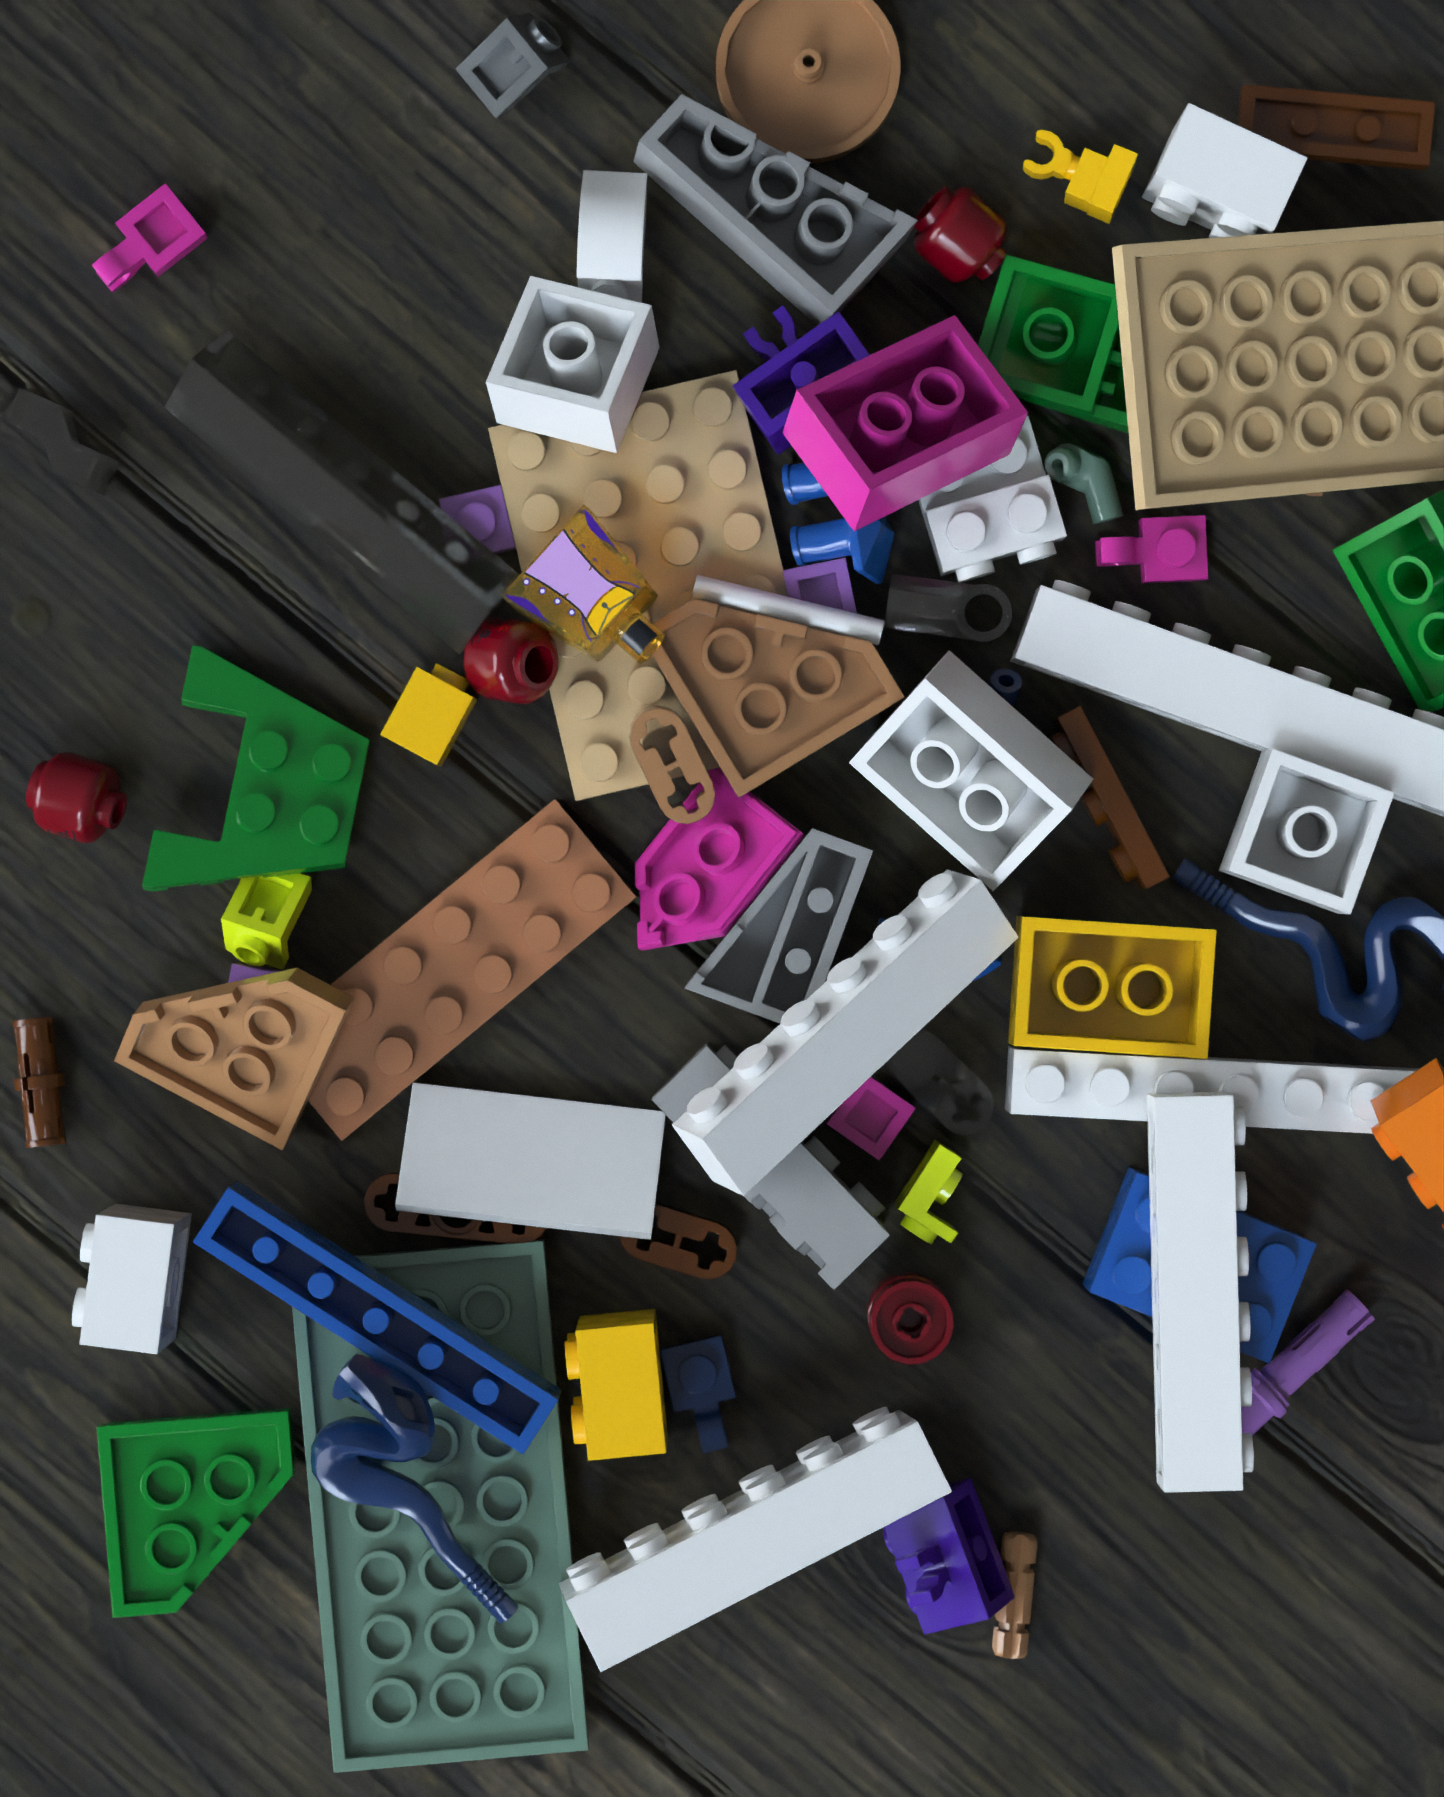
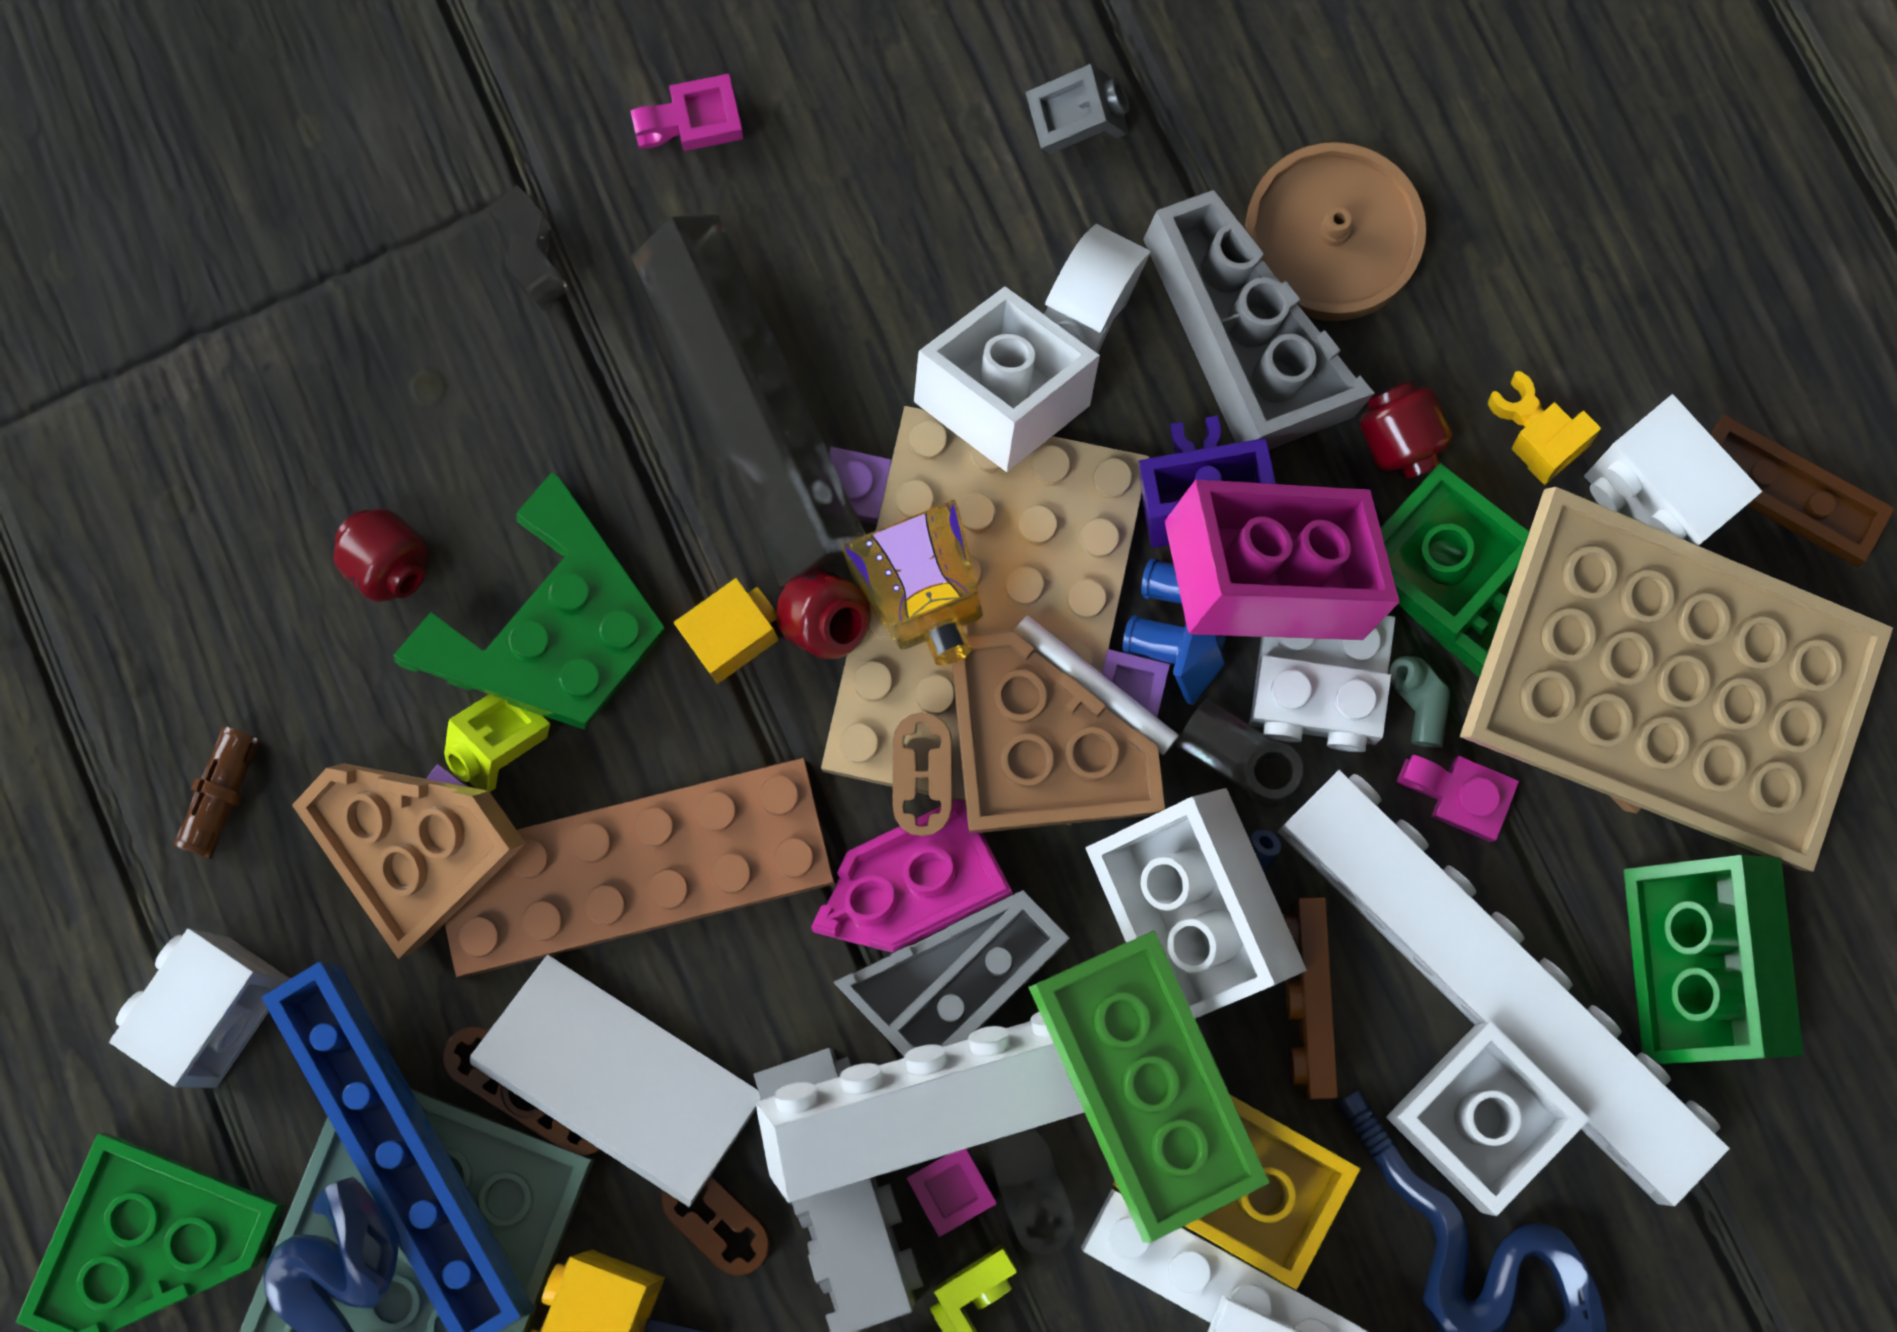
camera: 30 degrees right, 10 degrees down
none -> bright green plate [1029,930,1269,1243]

